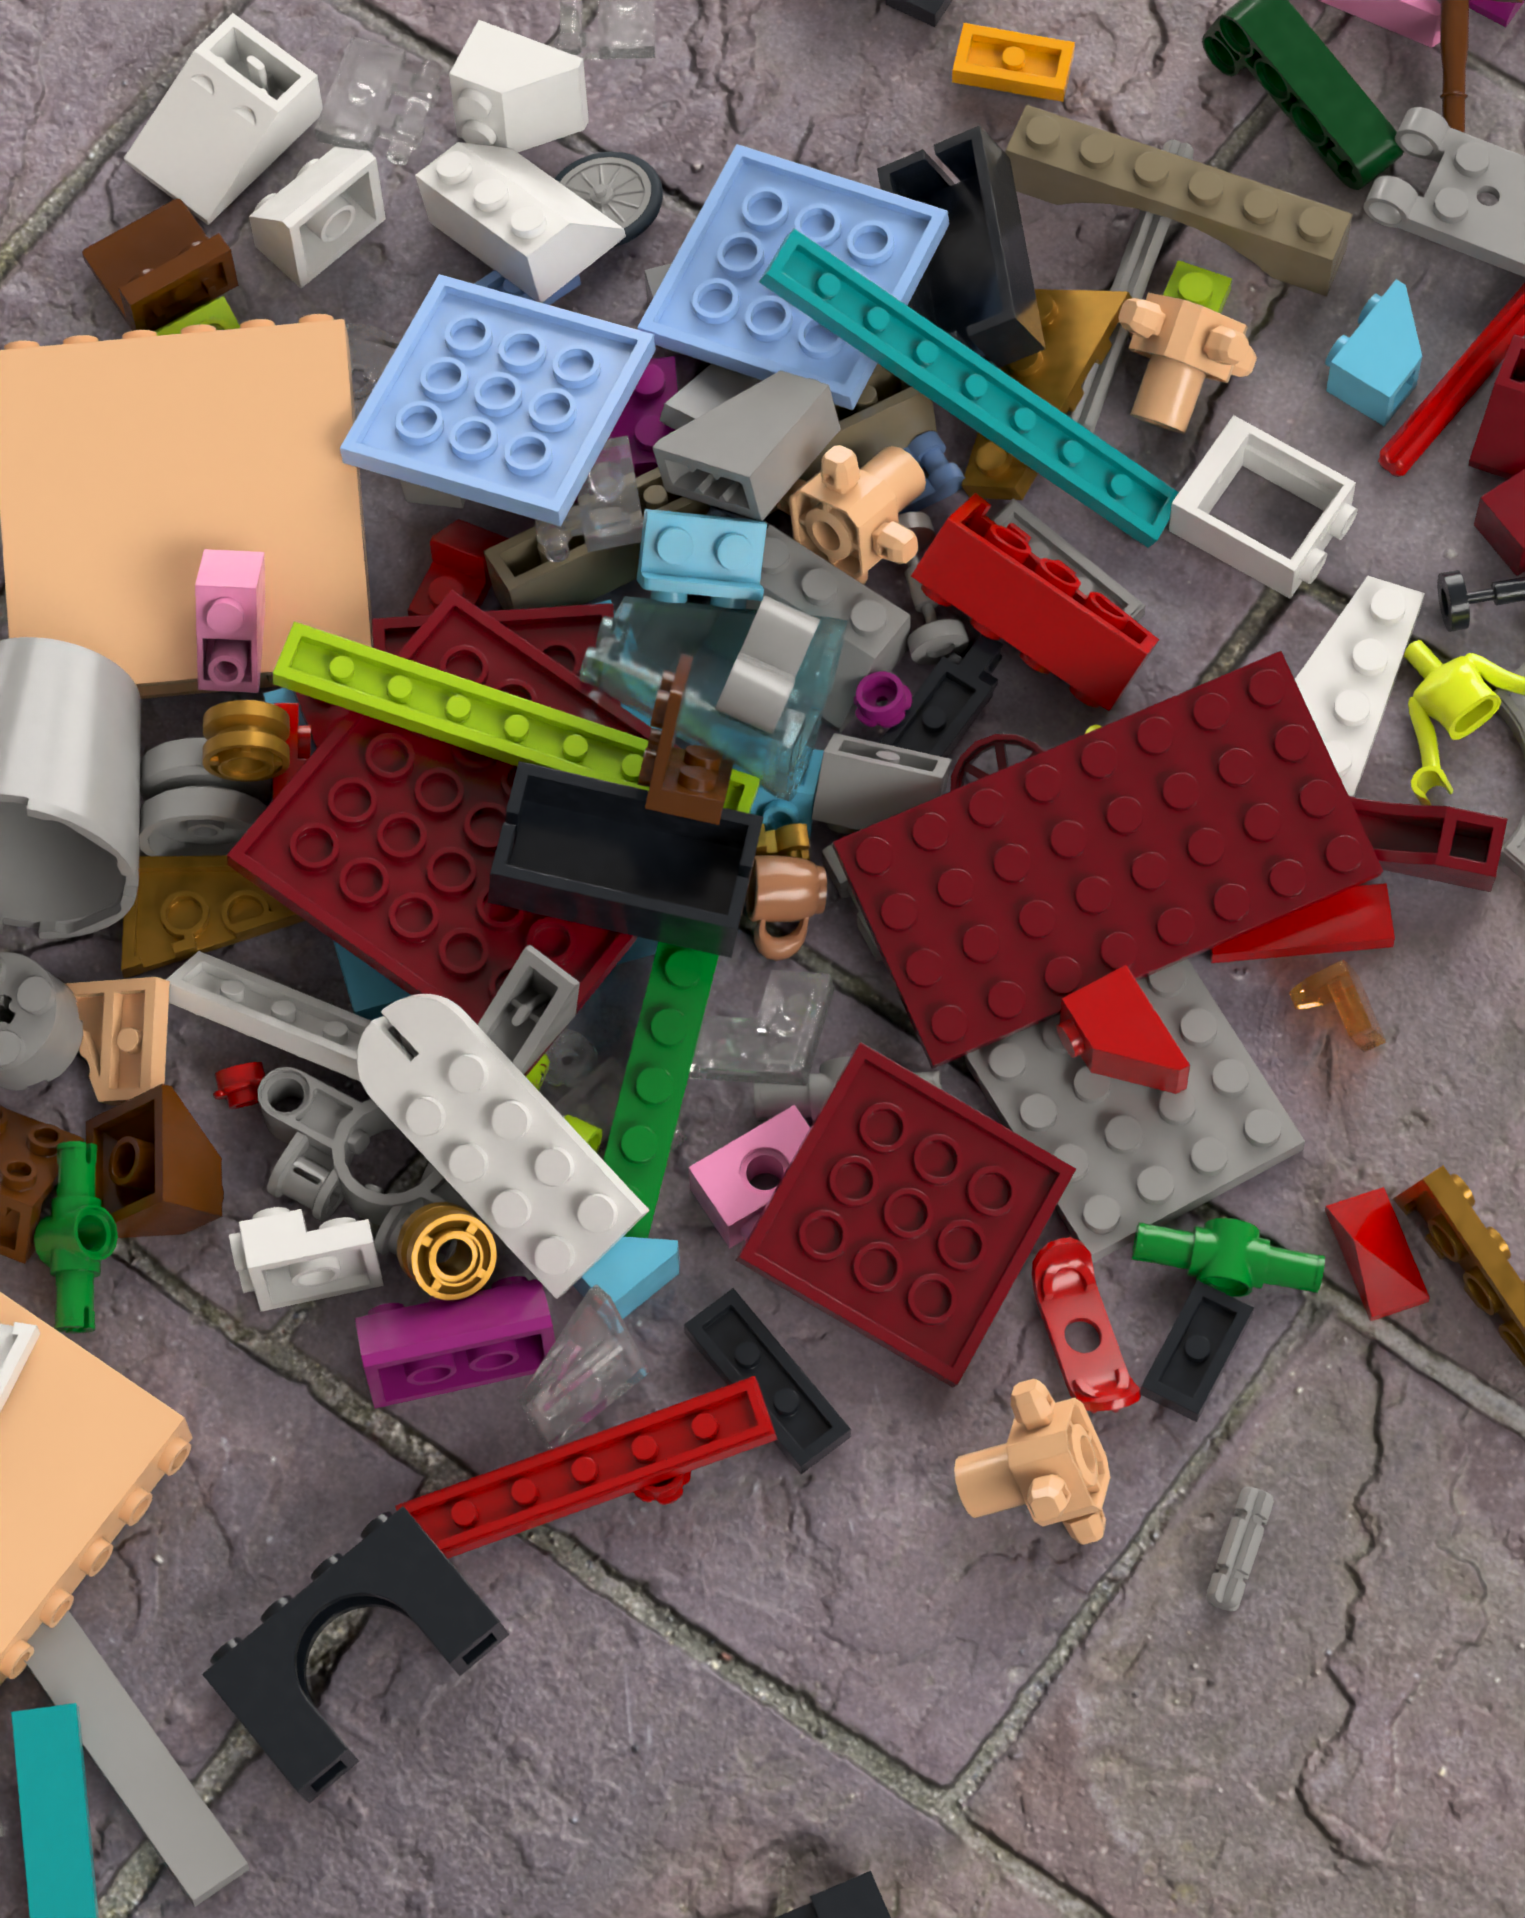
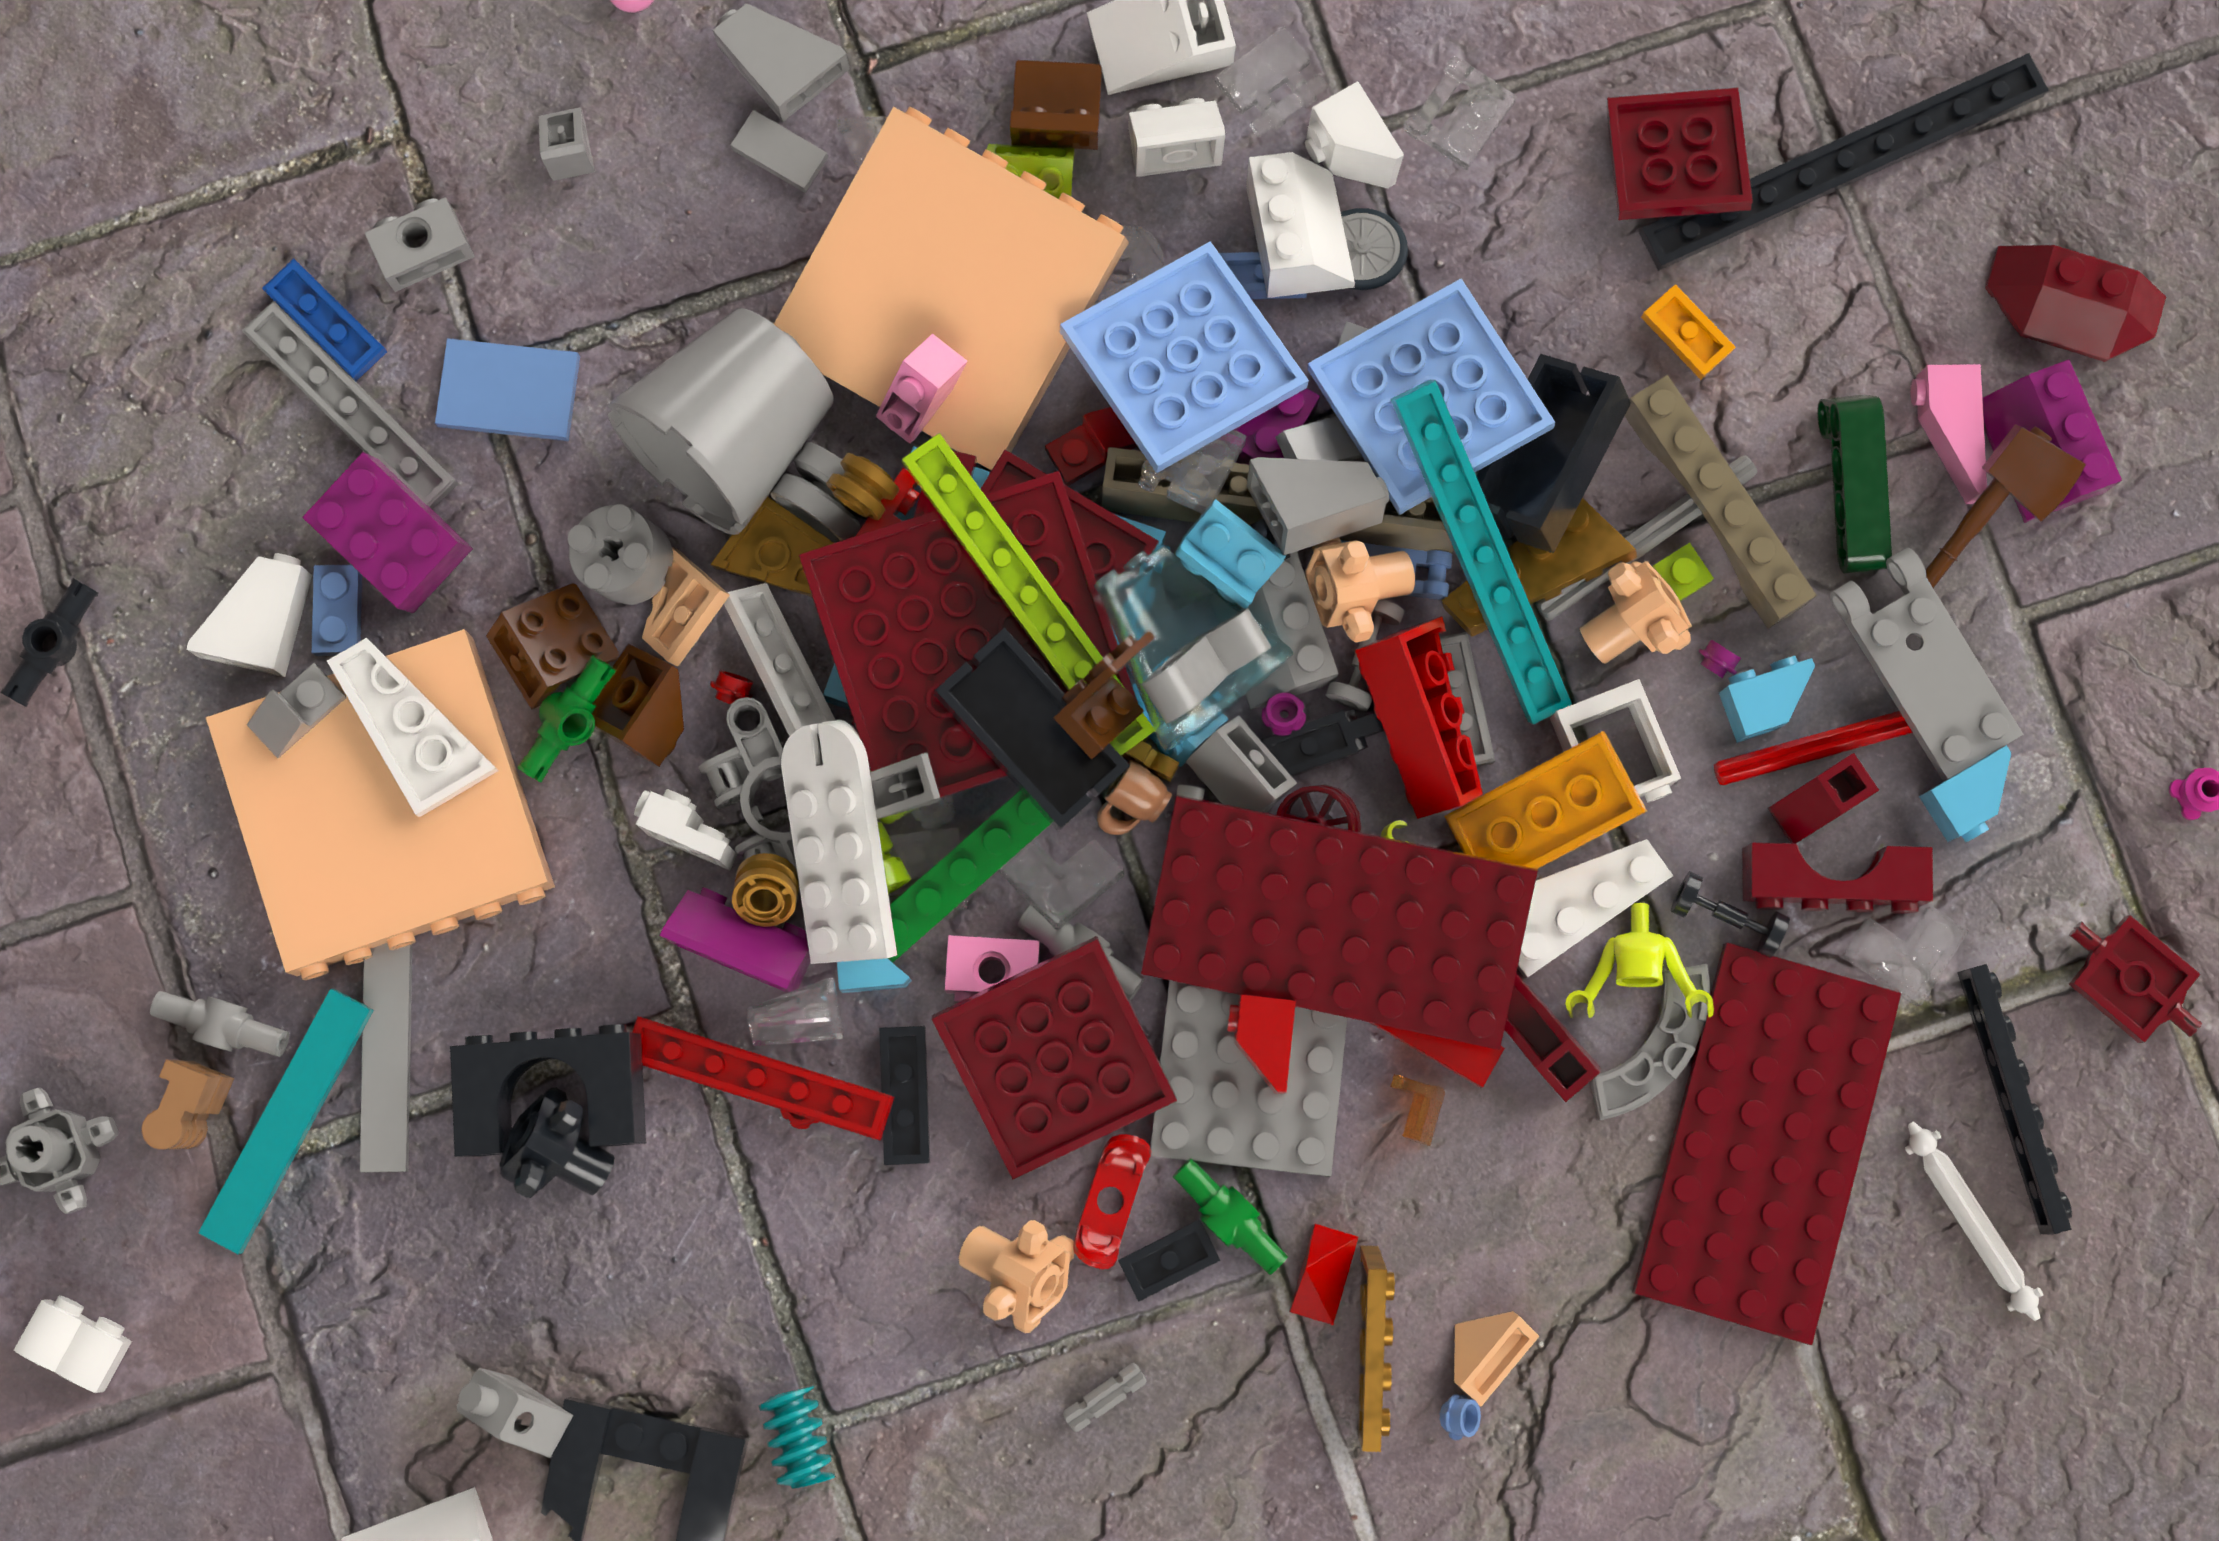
camera: 30 degrees right, 15 degrees up
none -> black piece [499,1087,615,1198]
none -> teal piece [759,1385,836,1489]
none -> light orange tile [1444,731,1647,869]
none -> magenta plate [1699,639,1741,678]

